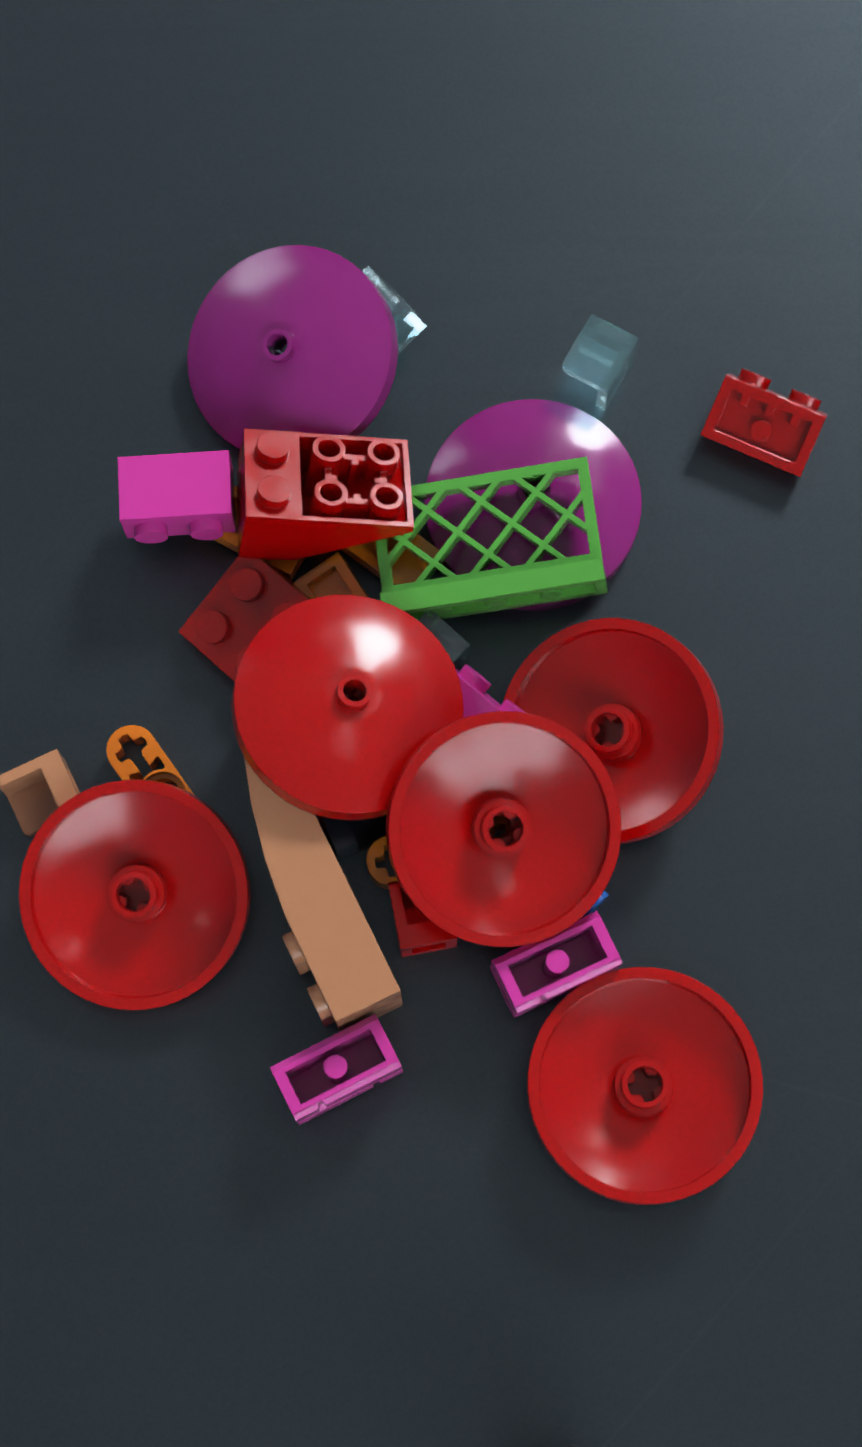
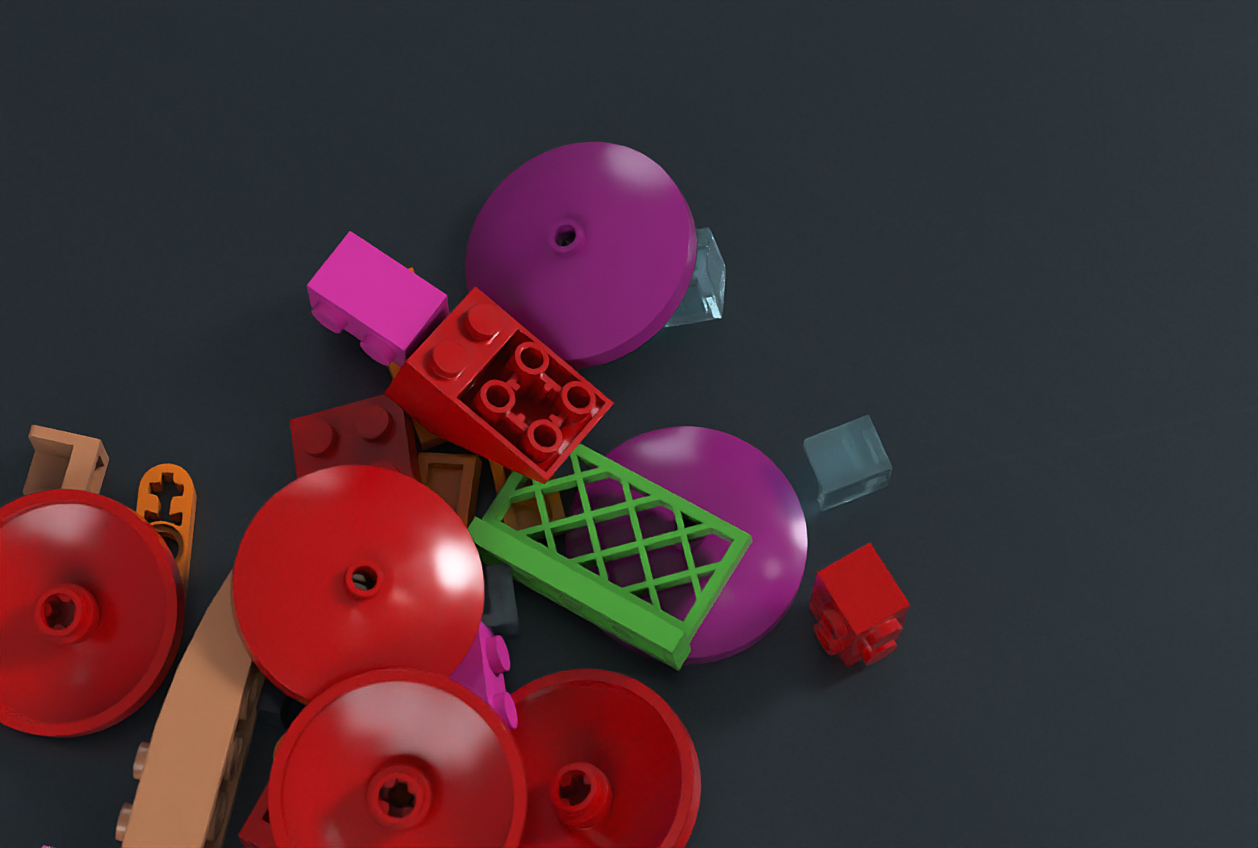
camera: 35 degrees right, 5 degrees down
red bracket [700,368,828,477] -> none
none -> red brick [809,543,910,668]

